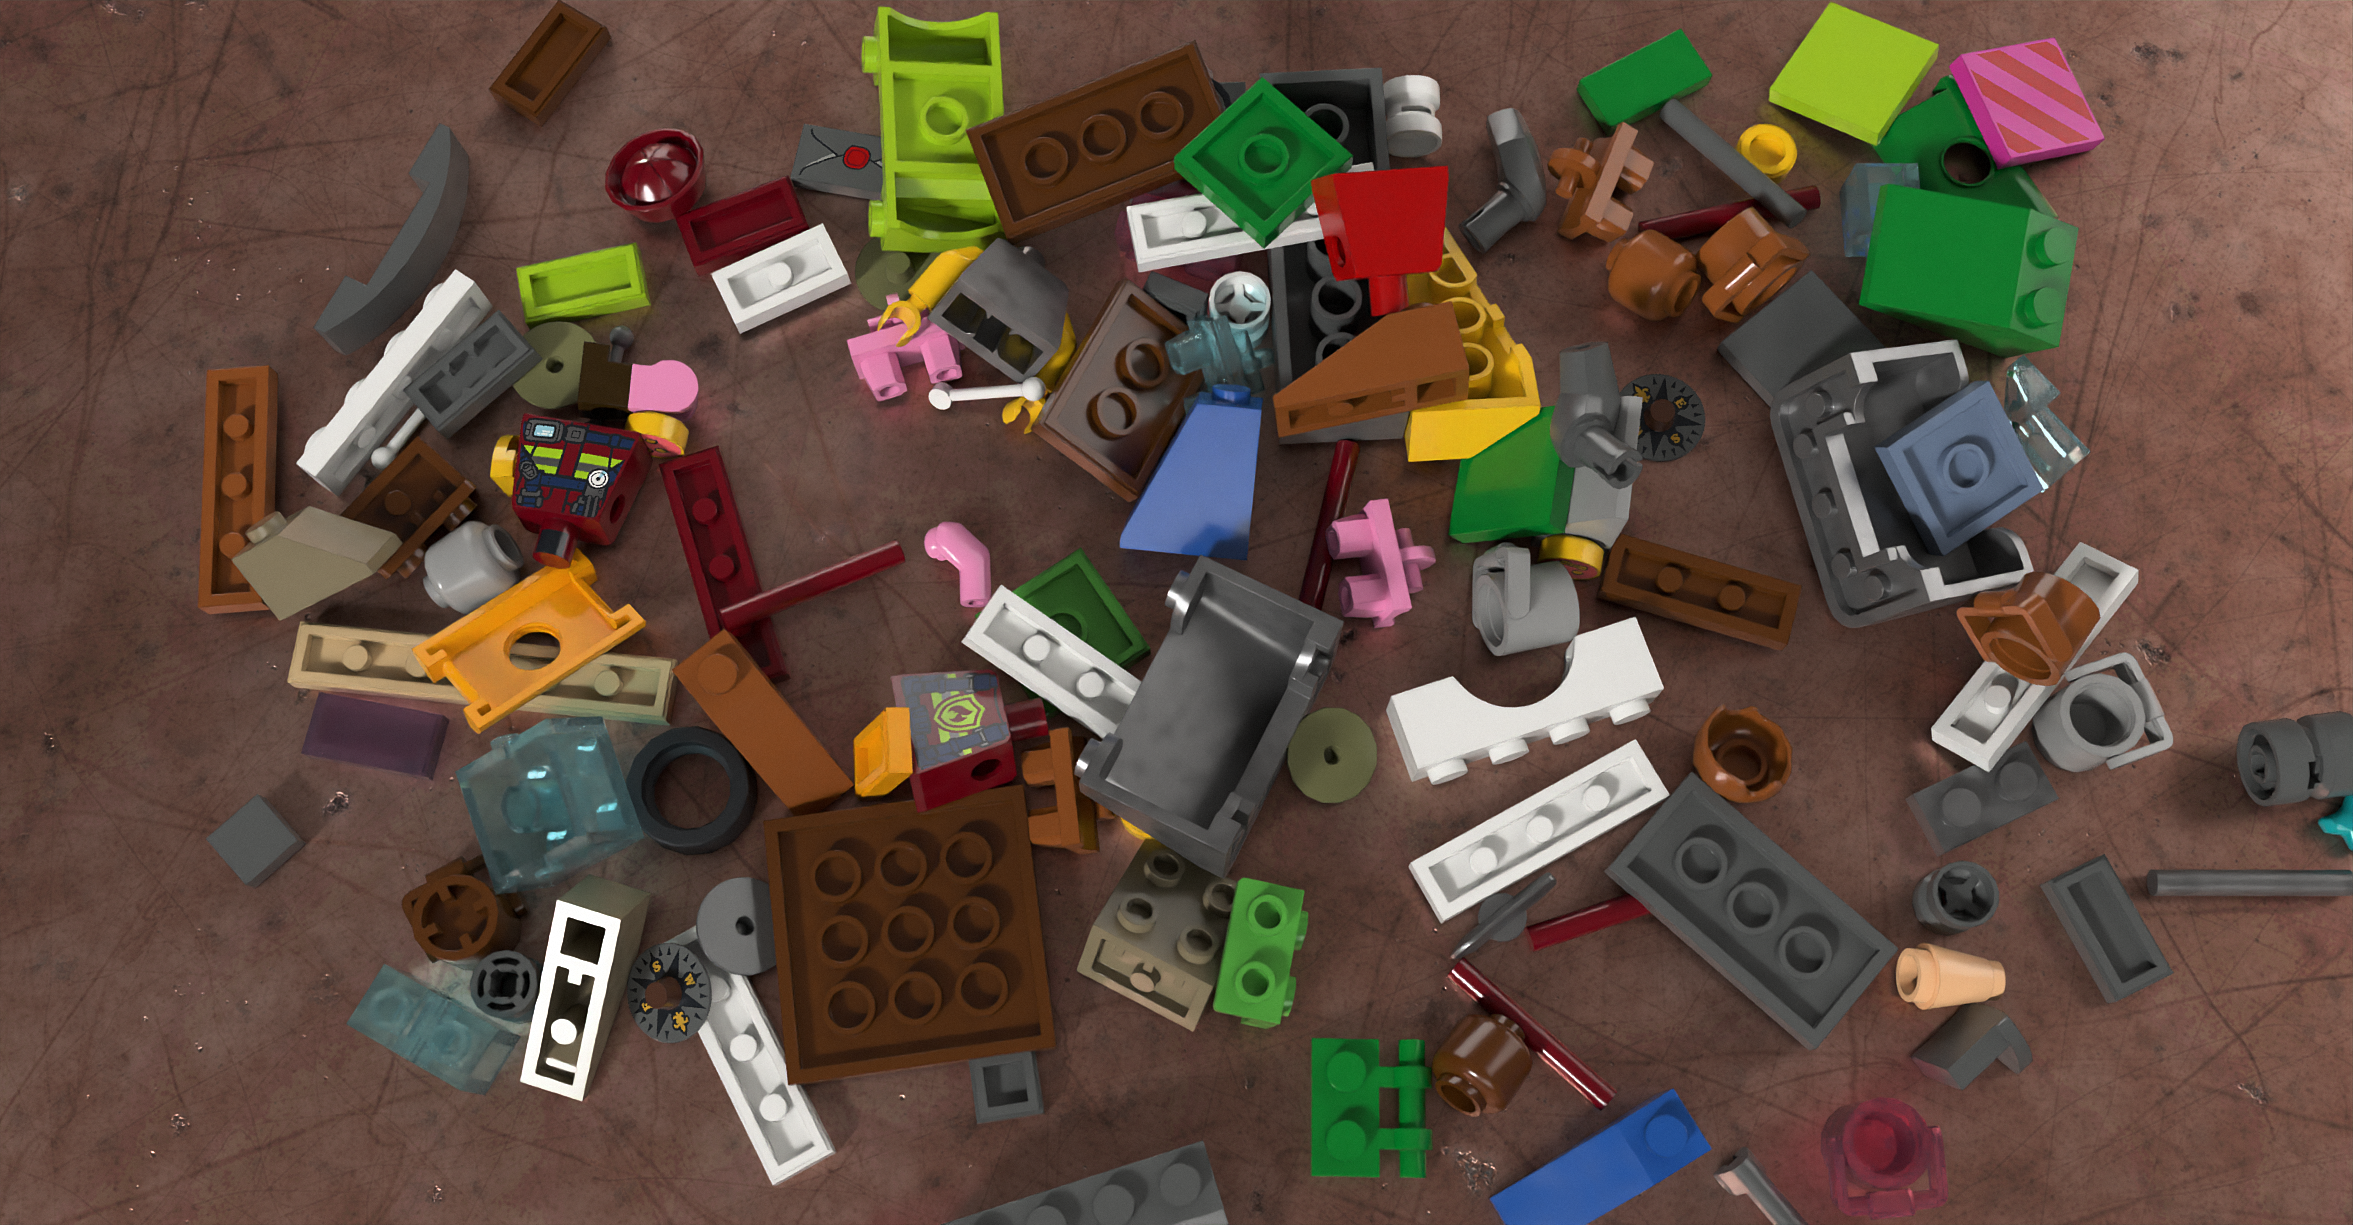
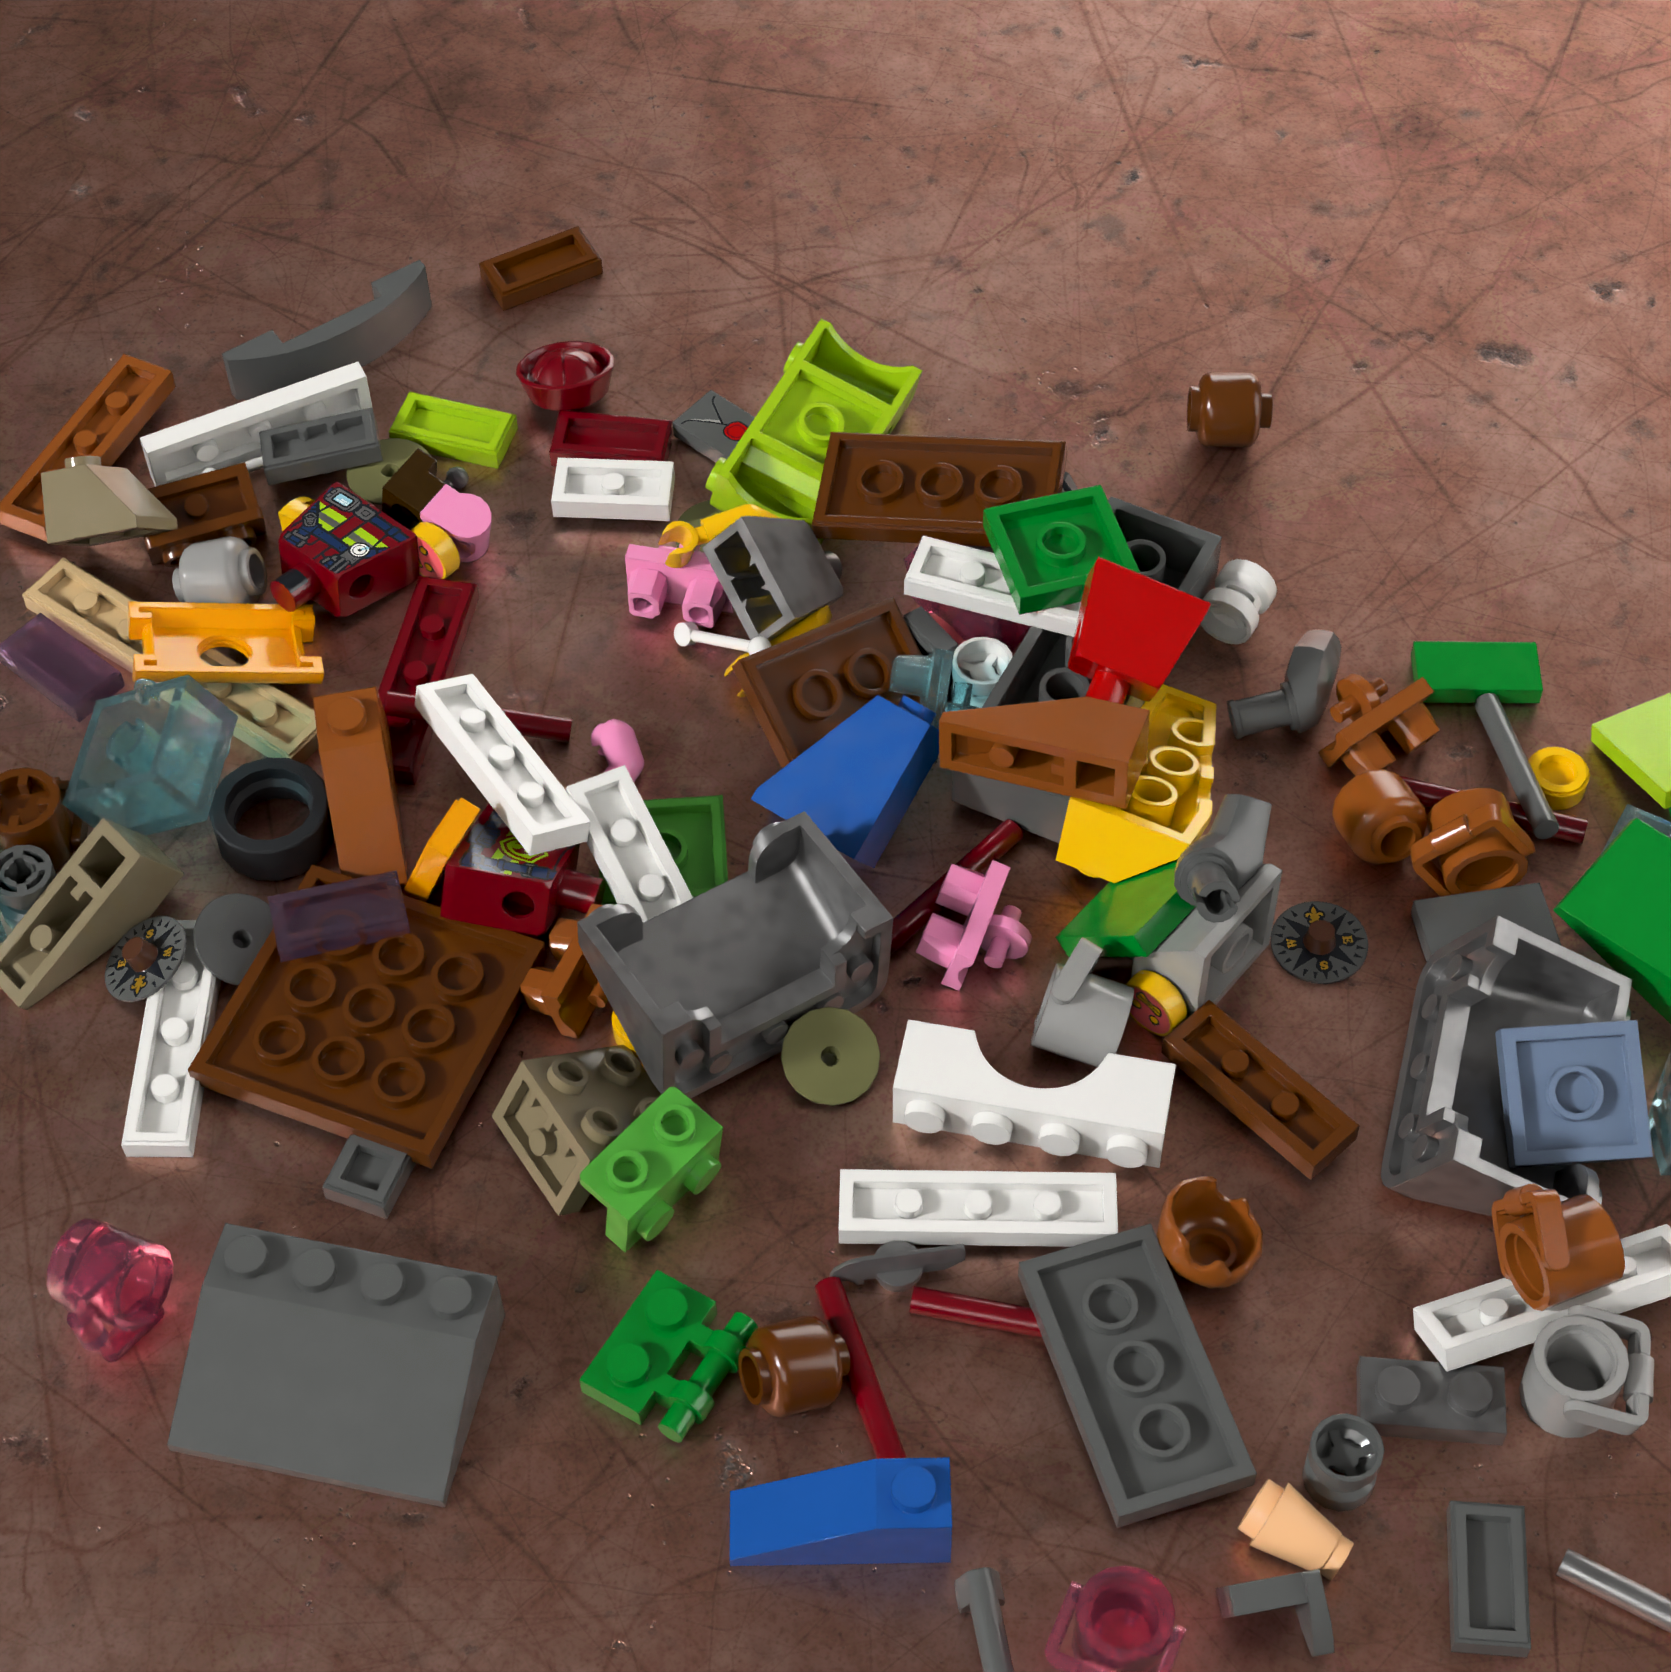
camera: 30 degrees right, 20 degrees down
none -> tile [268,870,410,962]
none -> white plate [414,674,590,856]

